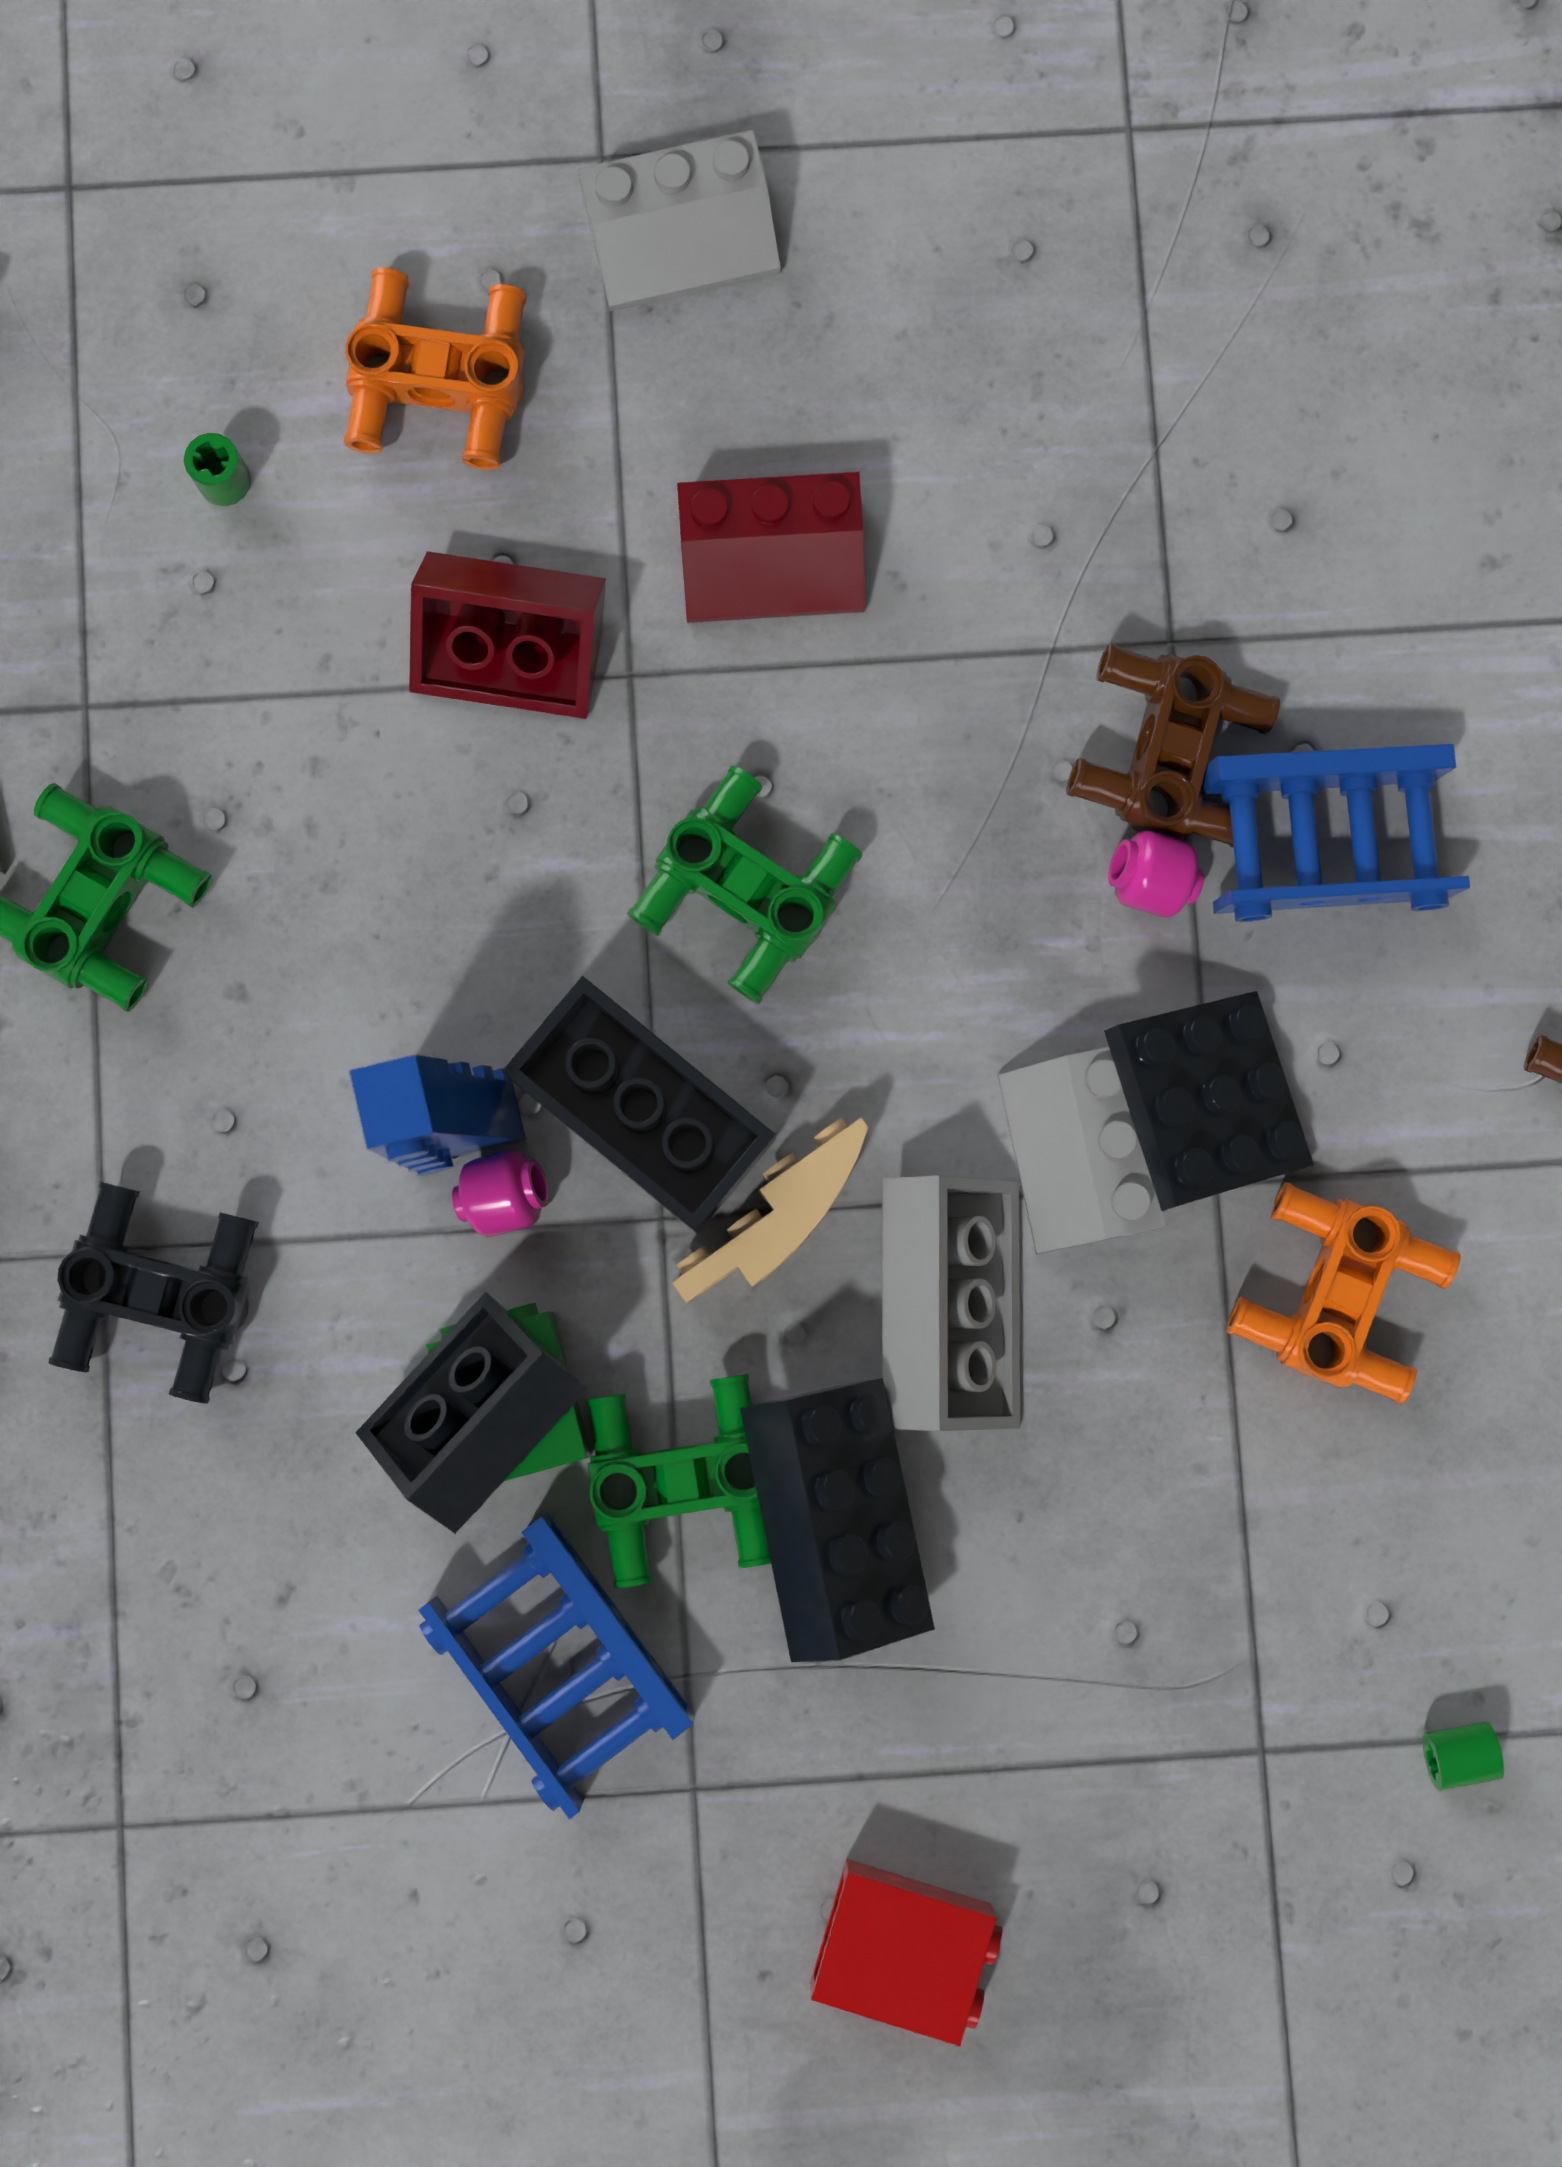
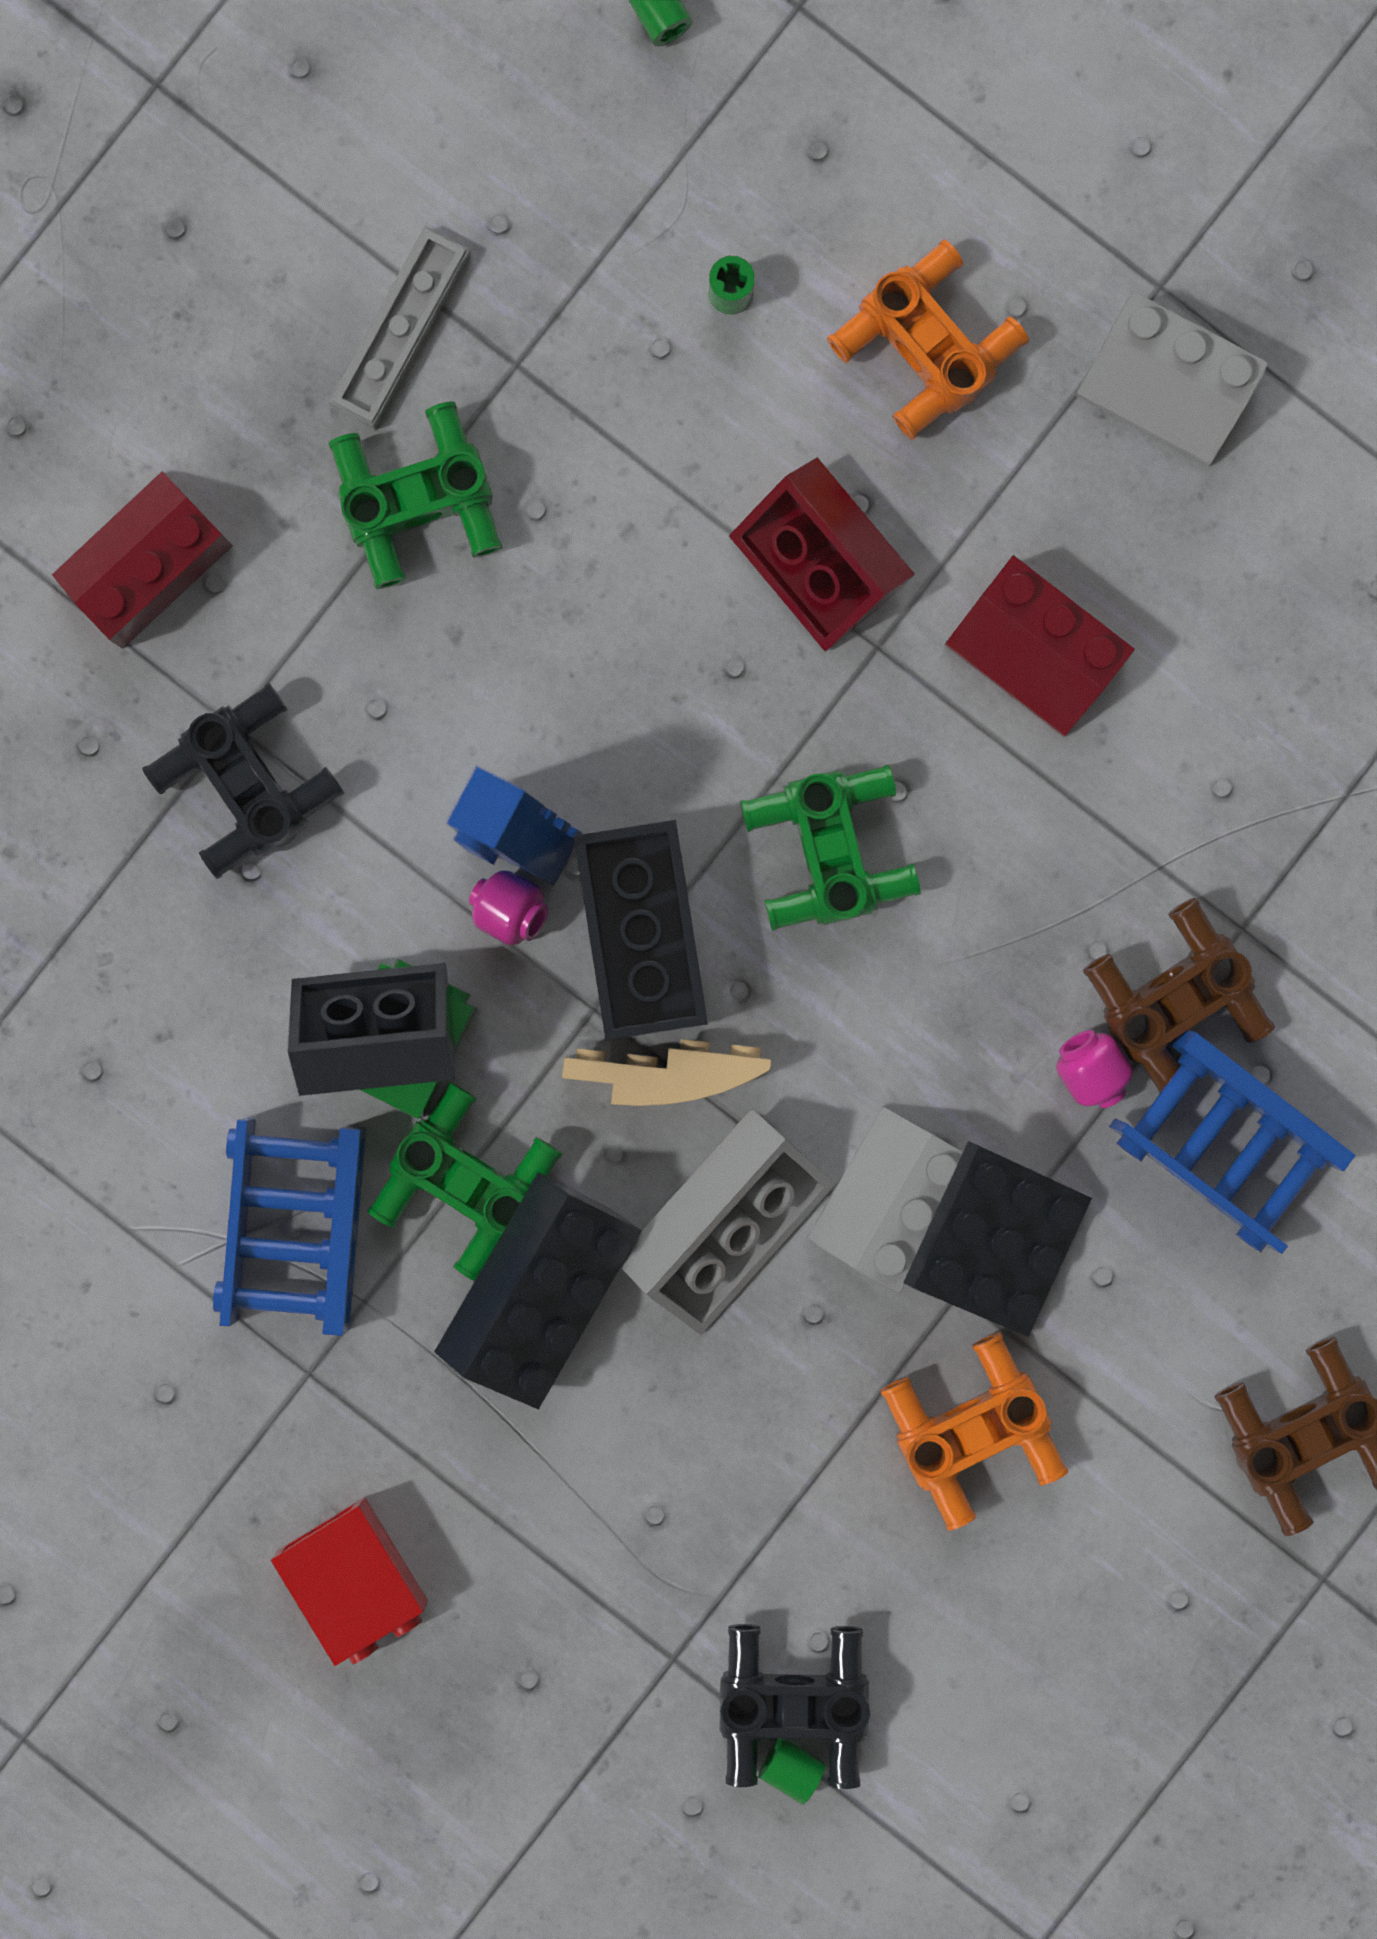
camera: 45 degrees right, 5 degrees up
none -> black piece [720,1624,870,1789]

